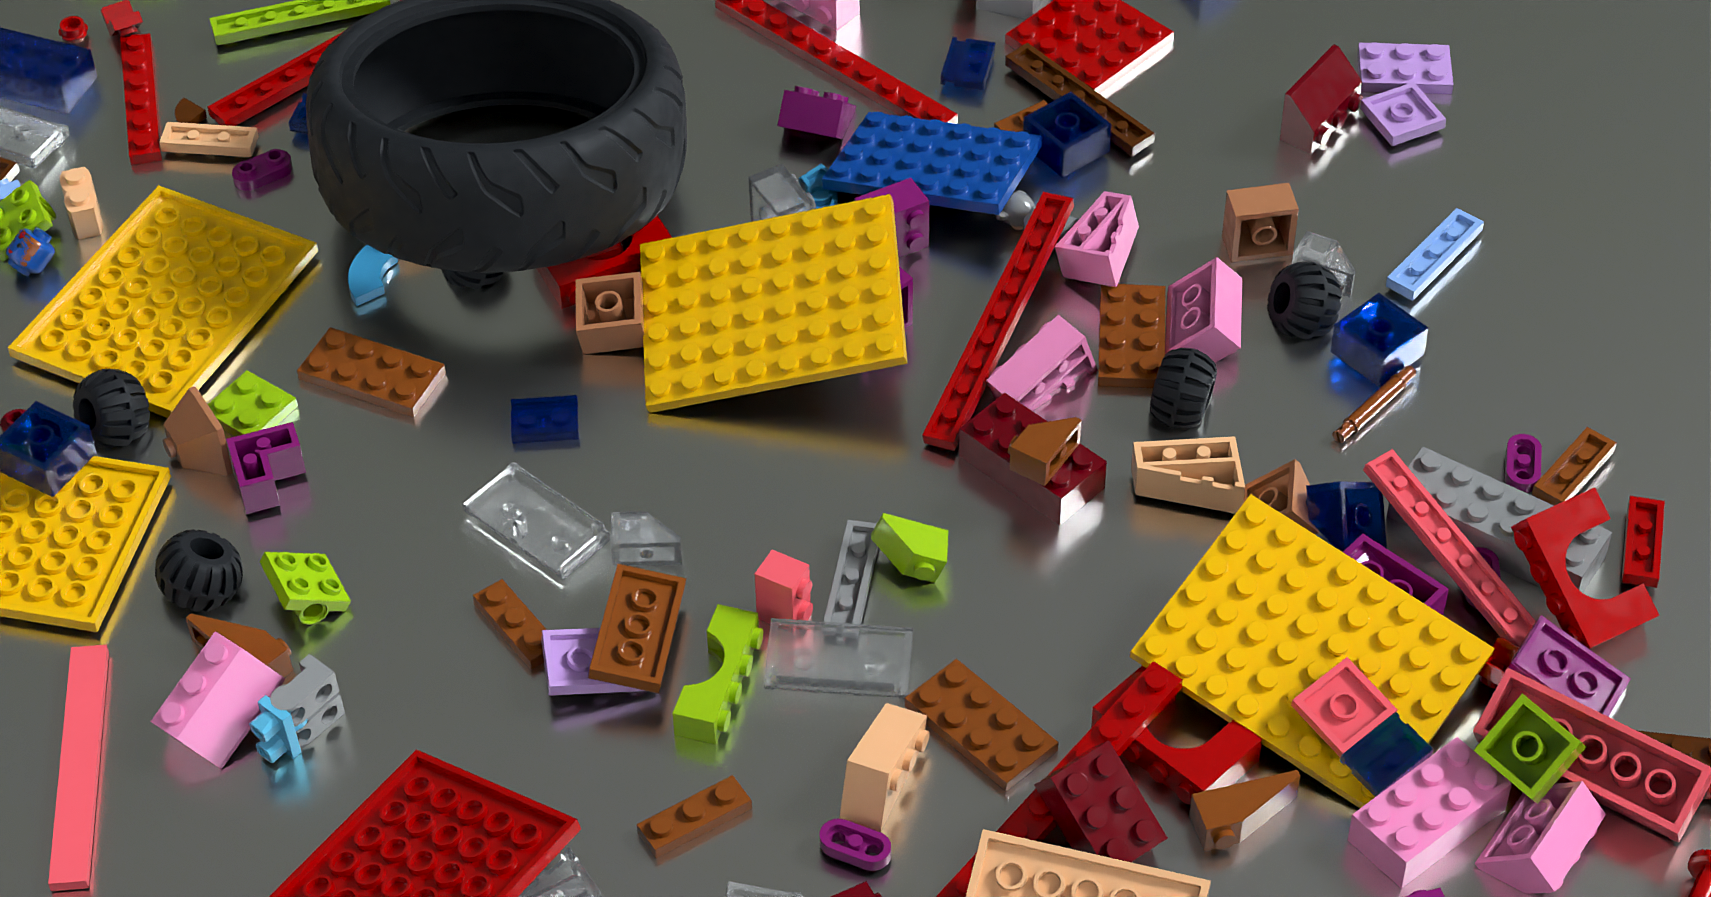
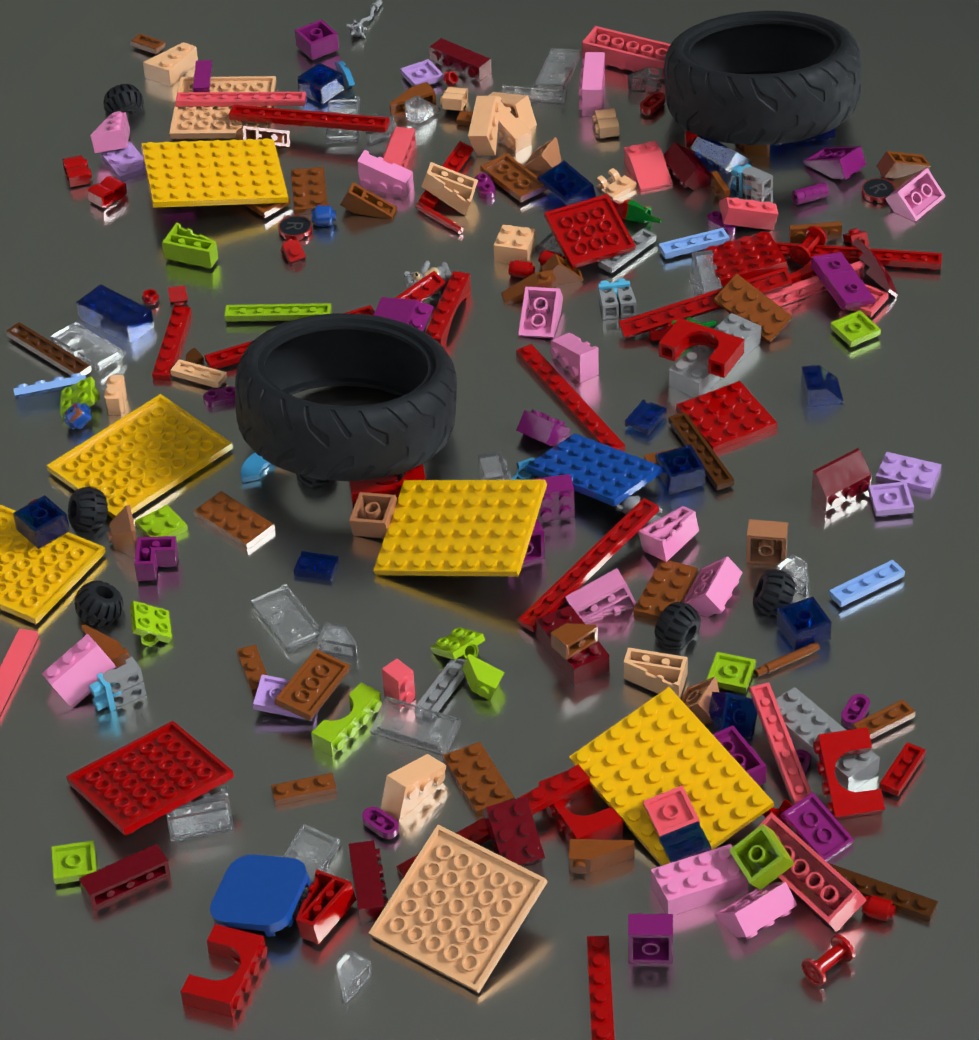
camera: 20 degrees right, 5 degrees down
none -> lime plate [430,627,485,660]
none -> lime plate [706,652,756,693]

